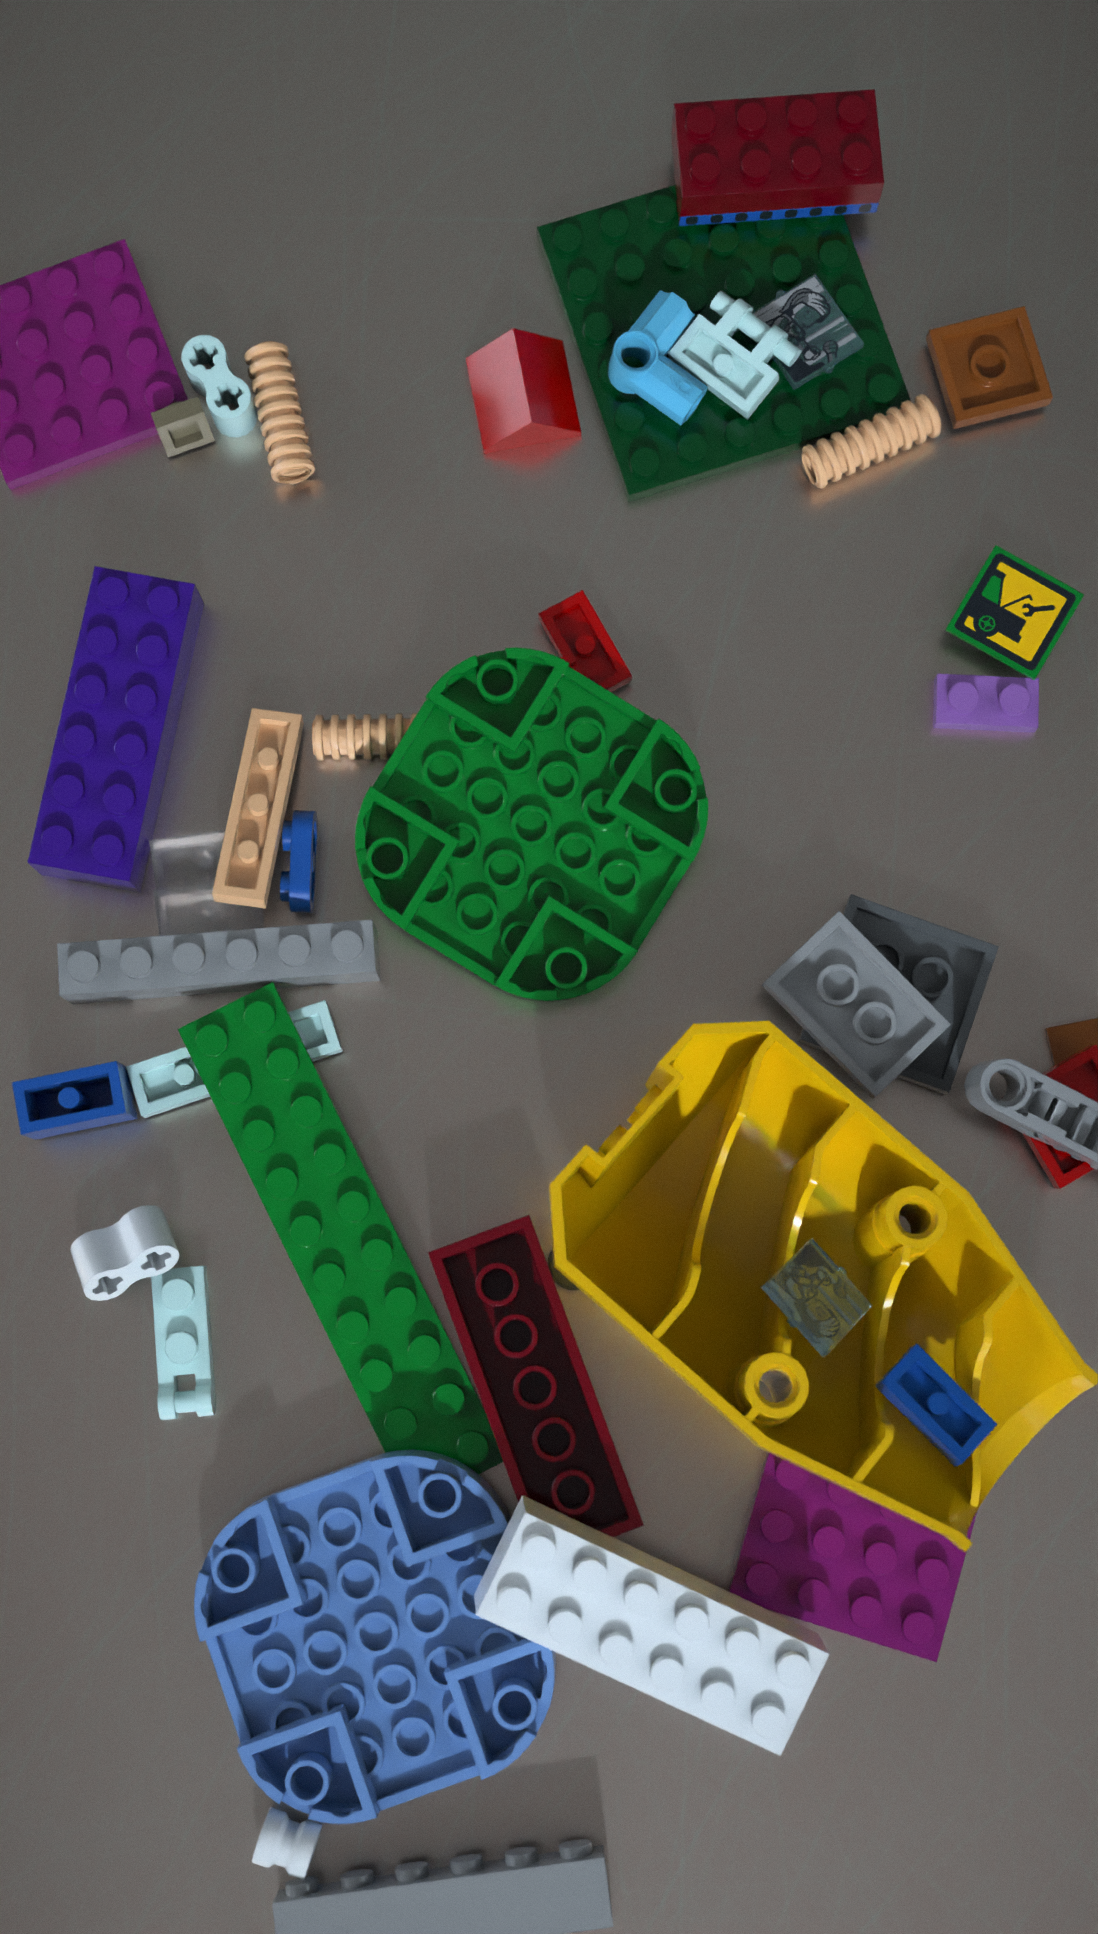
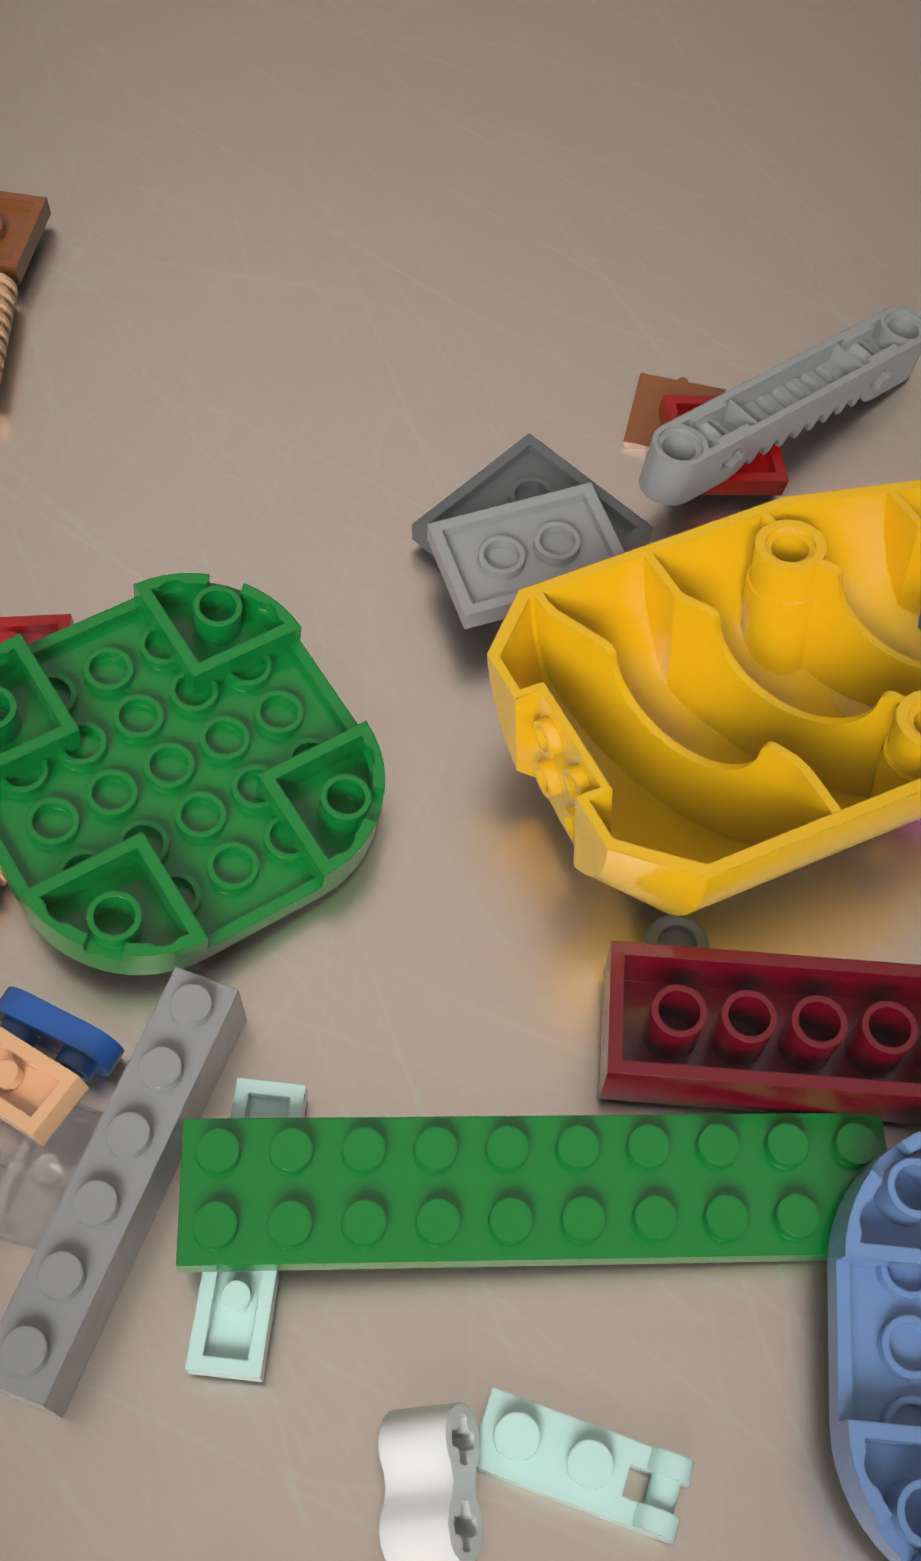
camera: 70 degrees left, 20 degrees down
blue brick [12,1061,138,1140] -> none
clear light blue piece [761,1238,872,1357] -> none
medium lavender plate [933,673,1039,733] -> none
piece [946,545,1085,680] -> none

